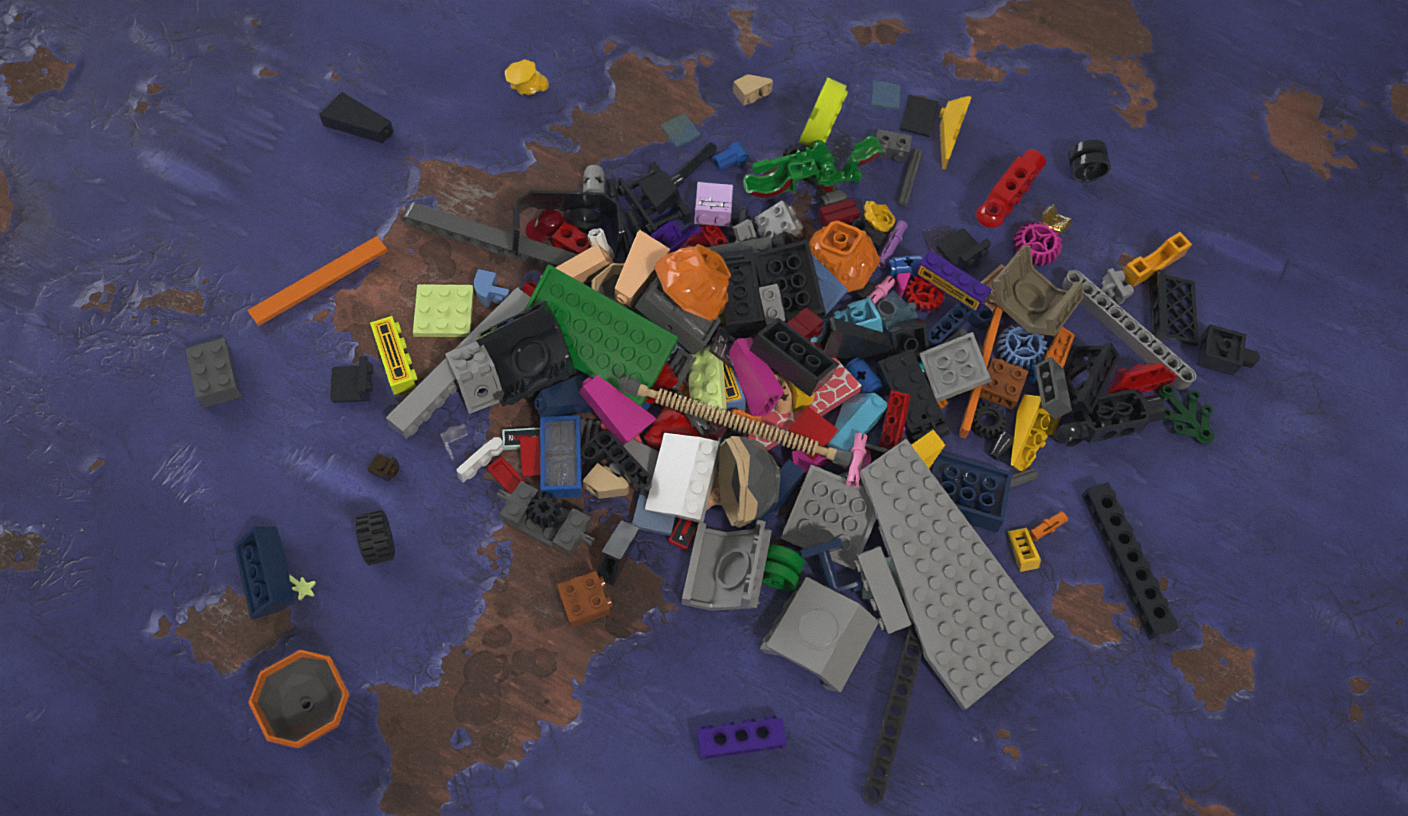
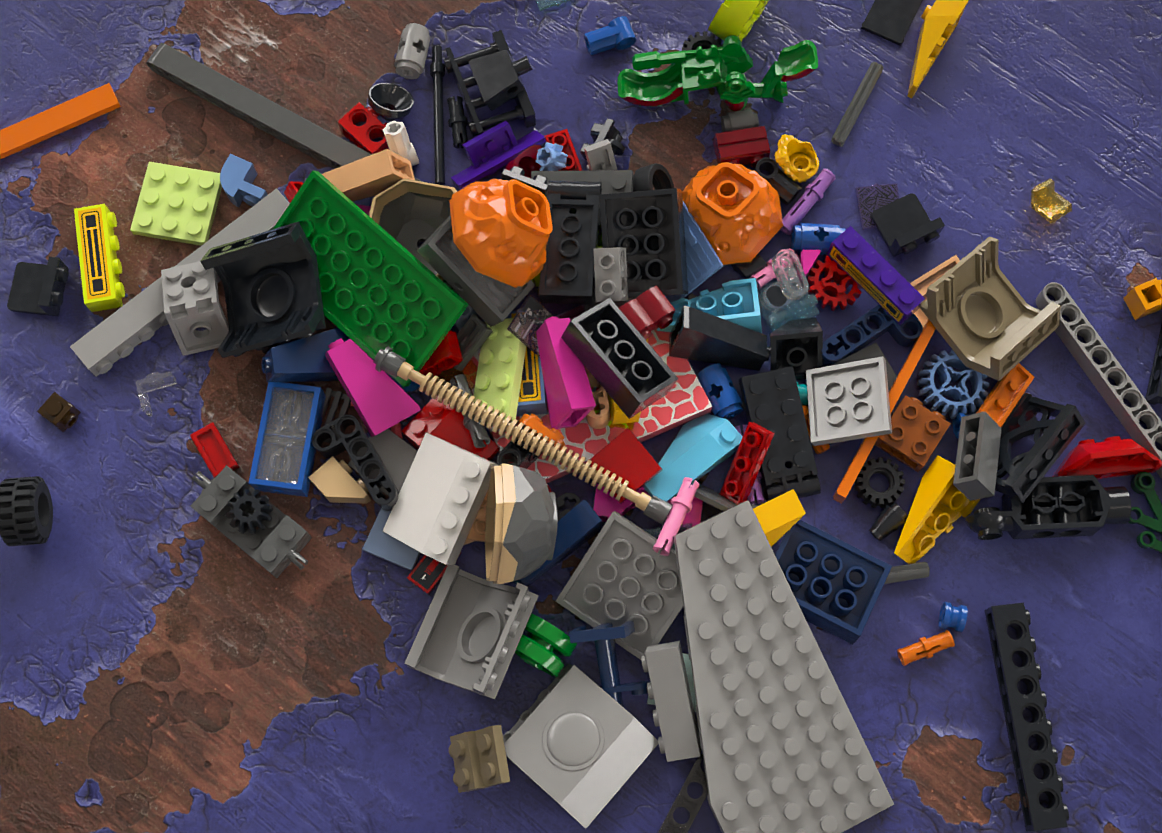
camera: 15 degrees right, 10 degrees up
white hinge [456,437,503,483] -> none
tile [503,428,541,450] -> none
black piece [511,190,624,258] -> none
red tile [520,436,541,477] -> none
dark red piece [525,209,567,242] -> none
dark orange brick [557,571,613,628] -> none
black slope [597,520,639,586] -> none
light nougat slope [615,230,670,307] -> none
black axle [673,142,717,180] -> none
lavender brick [694,182,733,227] -> none
light grey bracket [754,200,804,239] -> none
flat silver brick [876,129,912,162] -> none
red brick [976,149,1046,228] -> none
yellow slope [1007,528,1041,572] -> none
dark pink gear [1013,221,1062,267] -> none
black wheel [1068,140,1111,182] -> none
light grey hips [1101,268,1134,305] -> none
none -> dark tan plate [449,725,510,793]
none -> light blue gear [536,142,568,171]
none -> clear plate [772,249,809,300]
none -> blue wheel [939,601,968,633]

